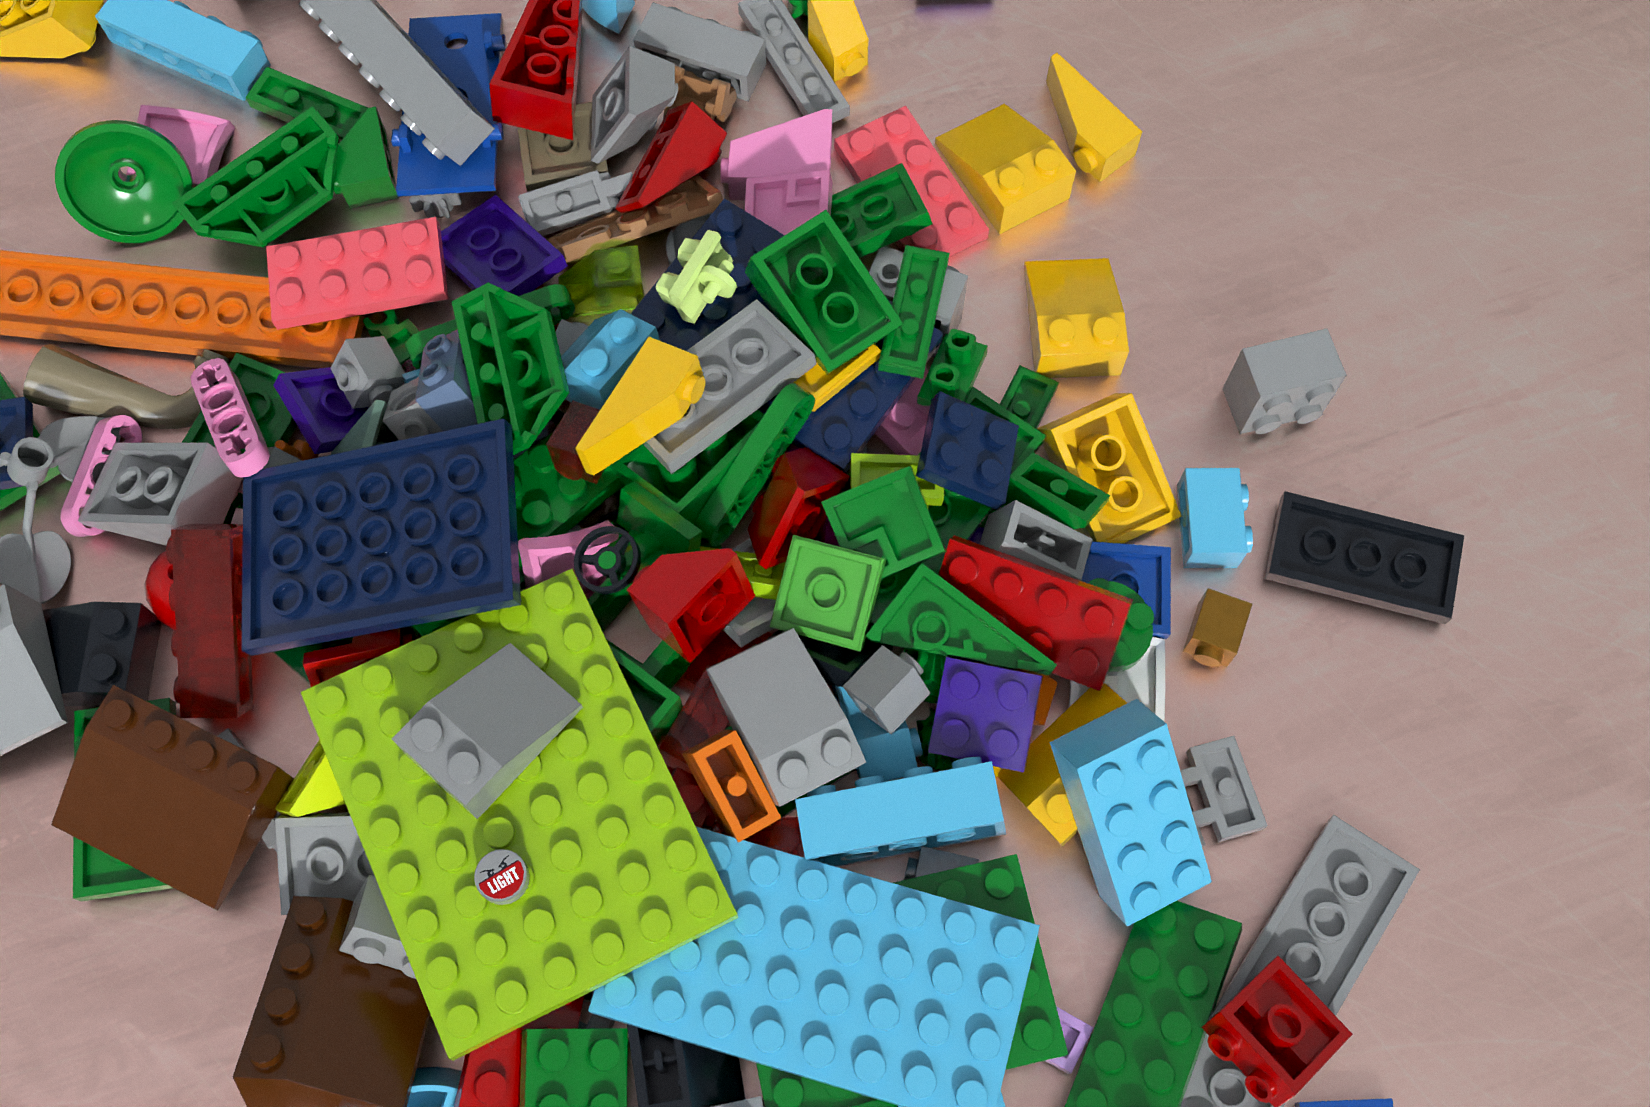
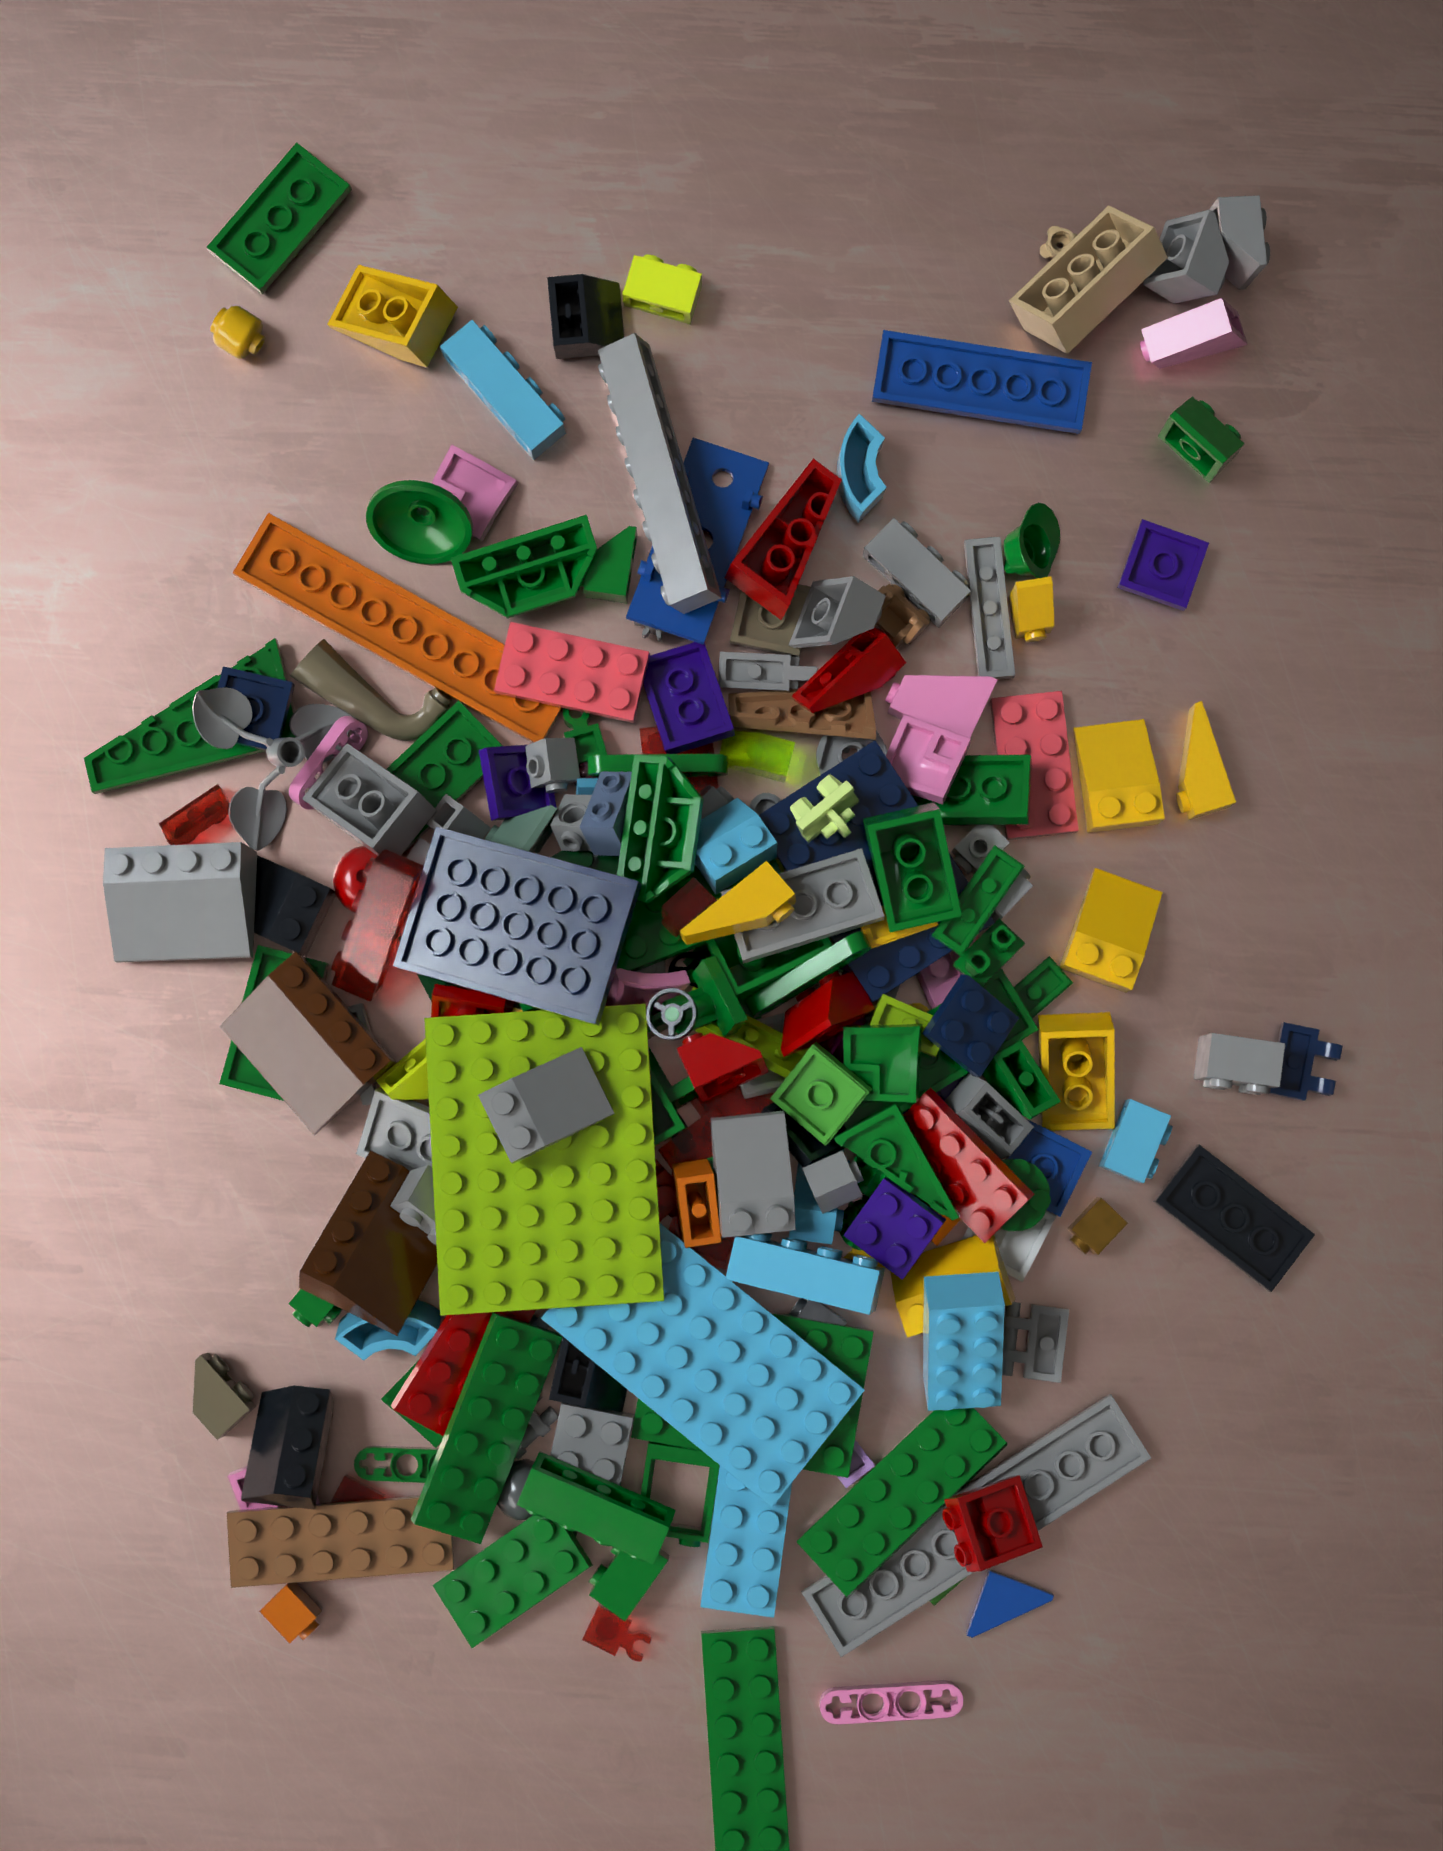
camera: 25 degrees right, 15 degrees up
bright pink beam [190,358,270,478] -> none
green plate [245,67,368,143] -> none
orange hand [274,440,319,461] -> none
tile [474,849,530,905] -> none
none -> dark blue plate [1268,1022,1343,1101]

